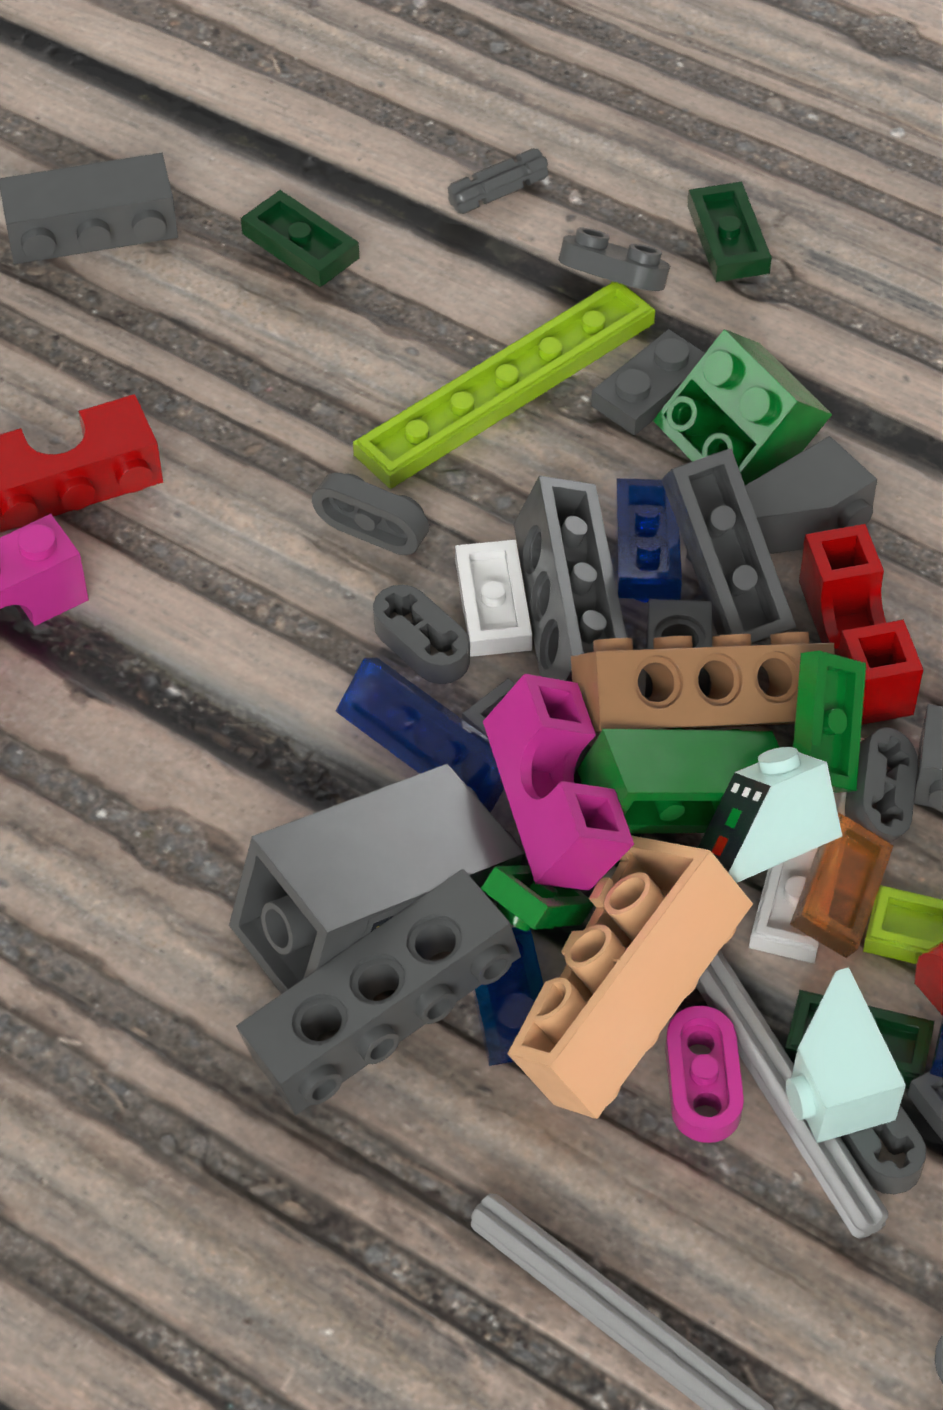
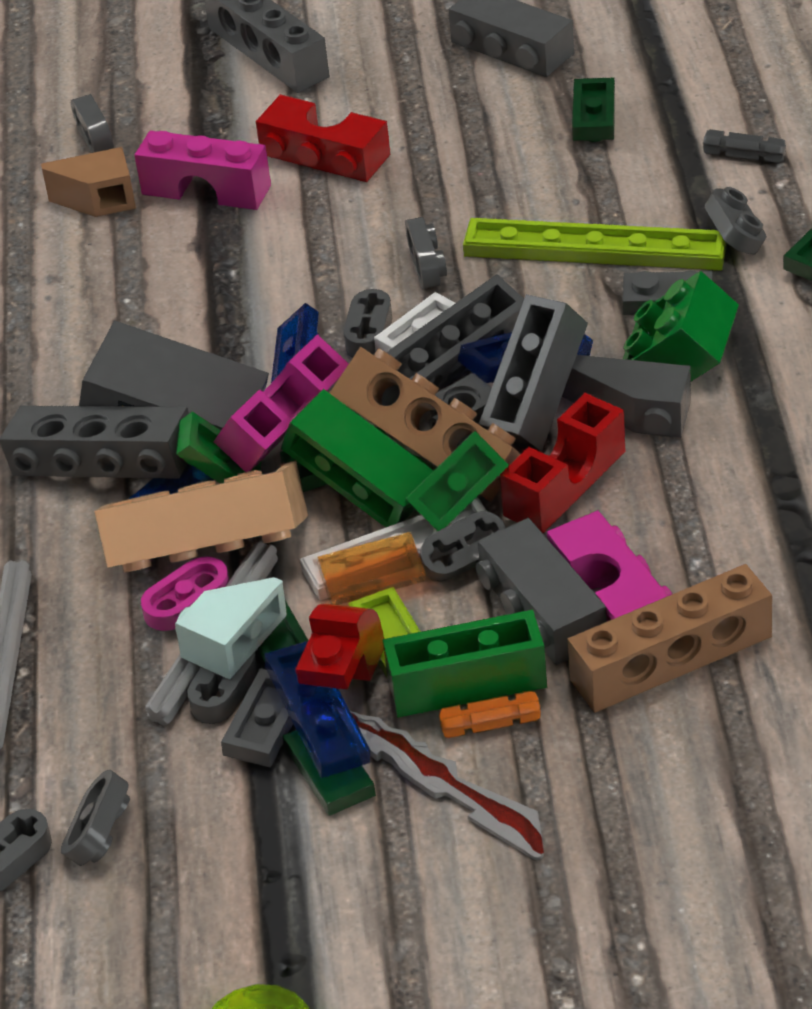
camera: 55 degrees right, 10 degrees down
light aqua slope [698,747,842,883] -> none

